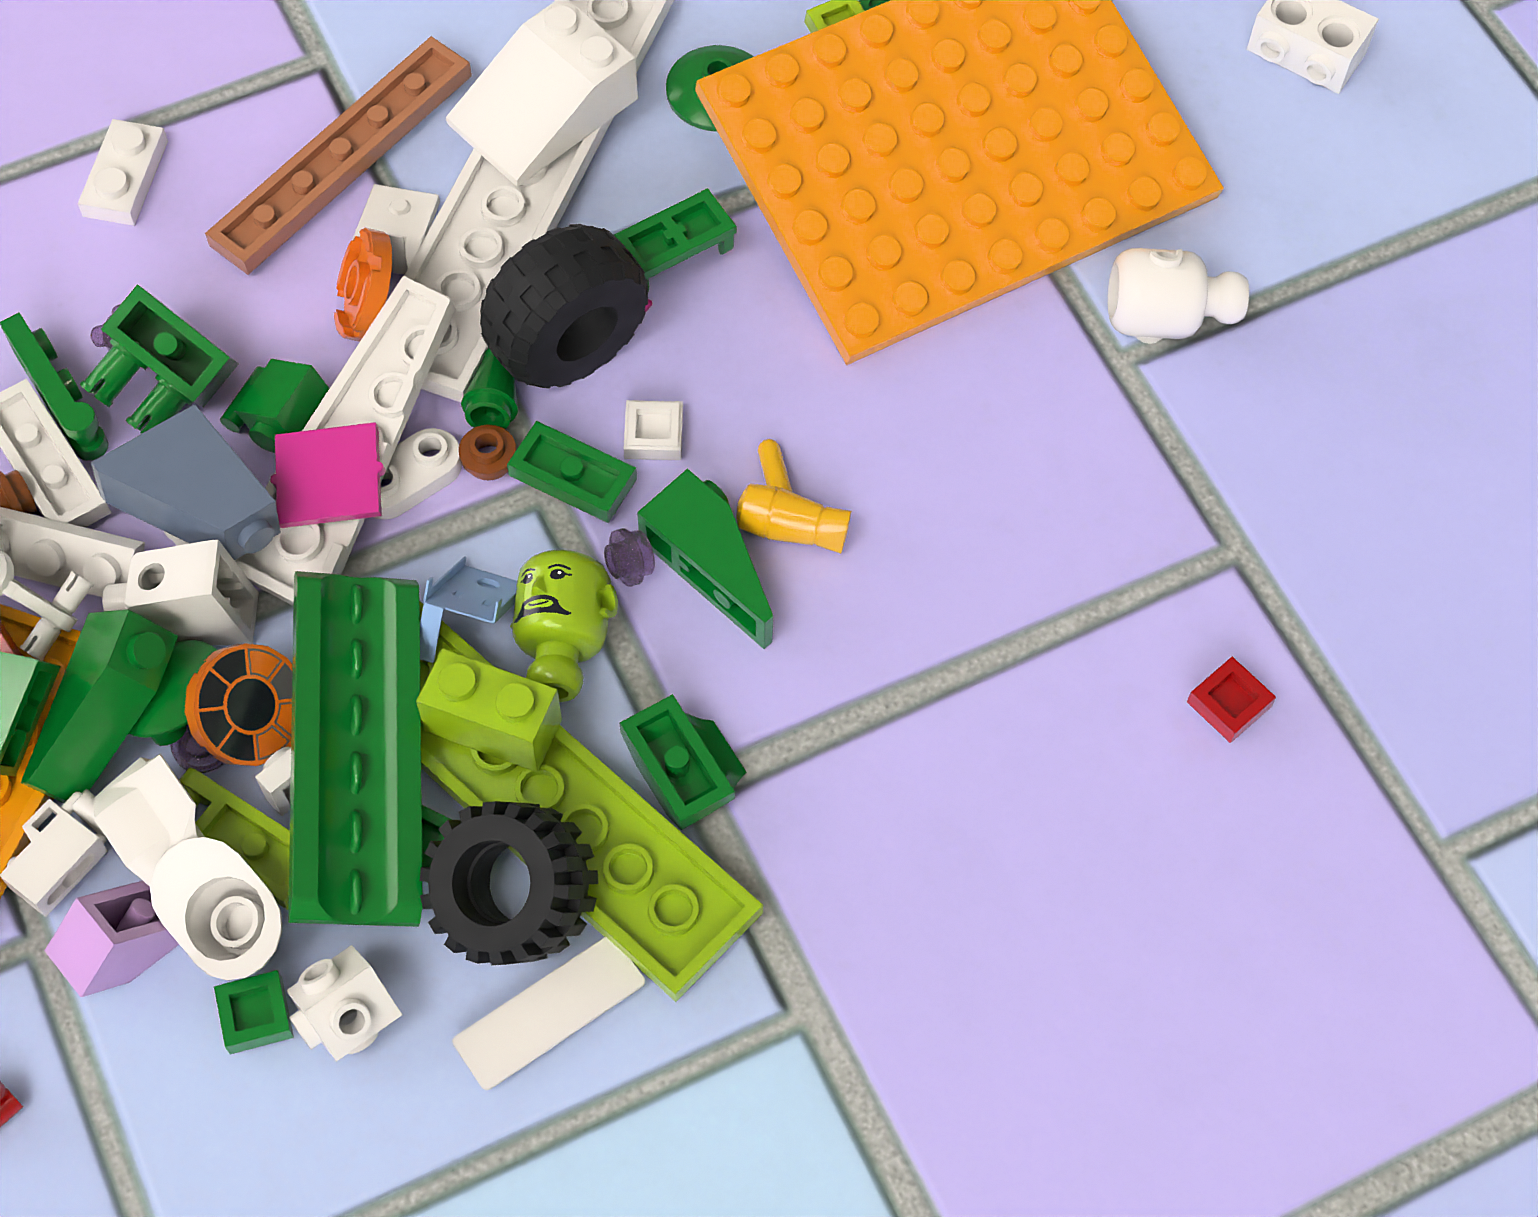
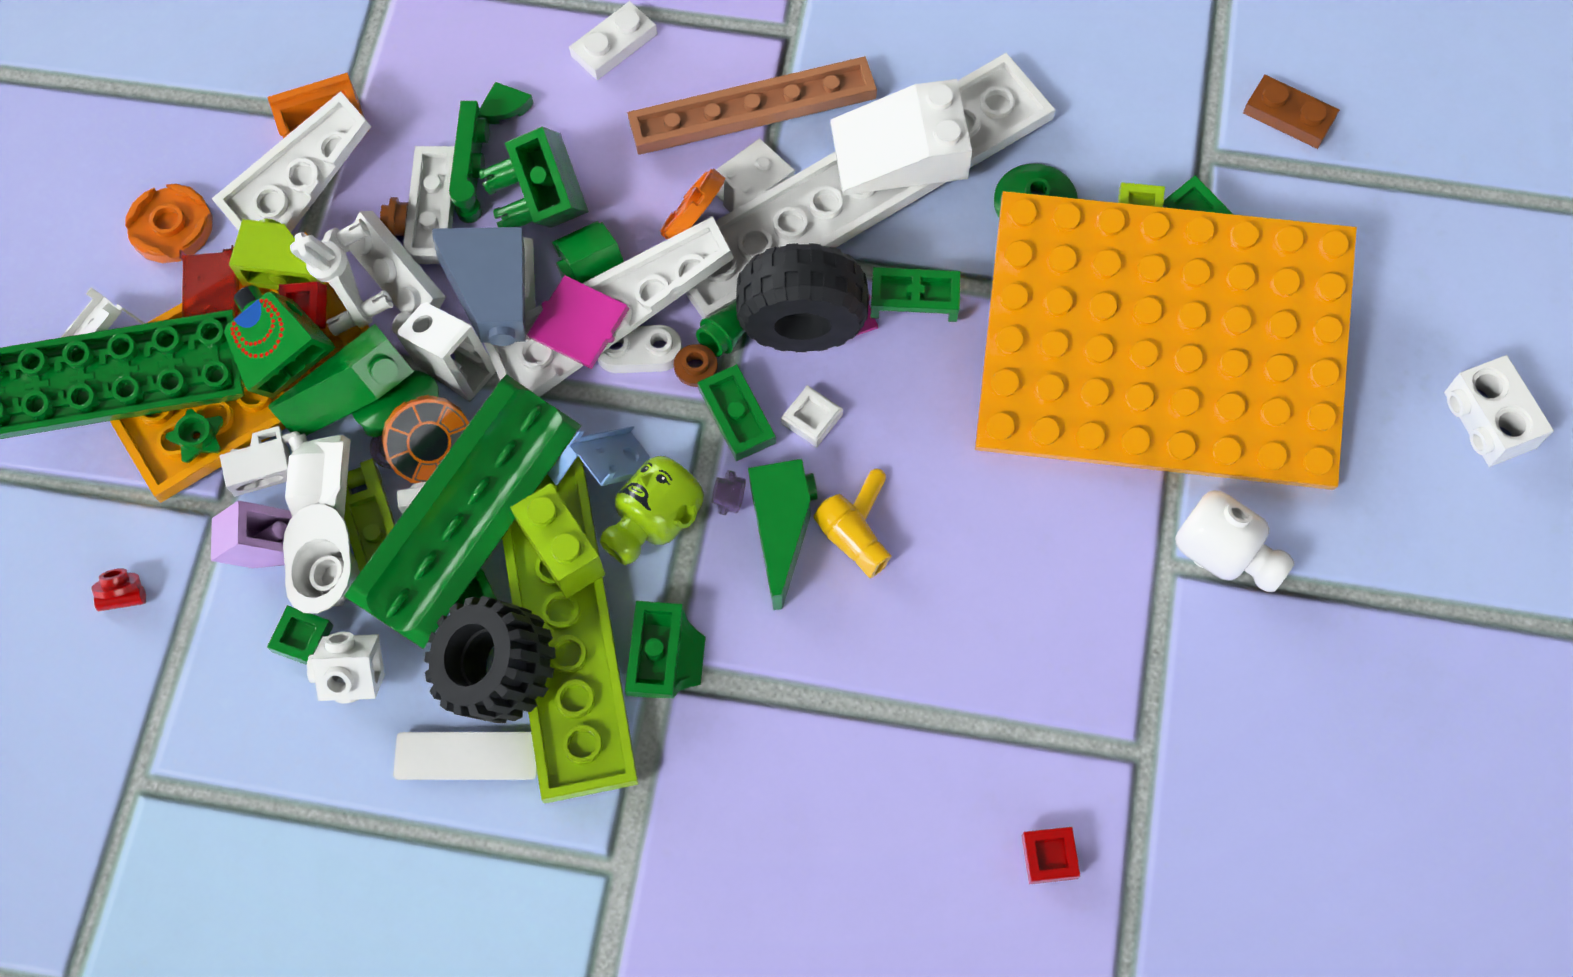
camera: 40 degrees right, 5 degrees up
none -> green tile [480,82,534,124]

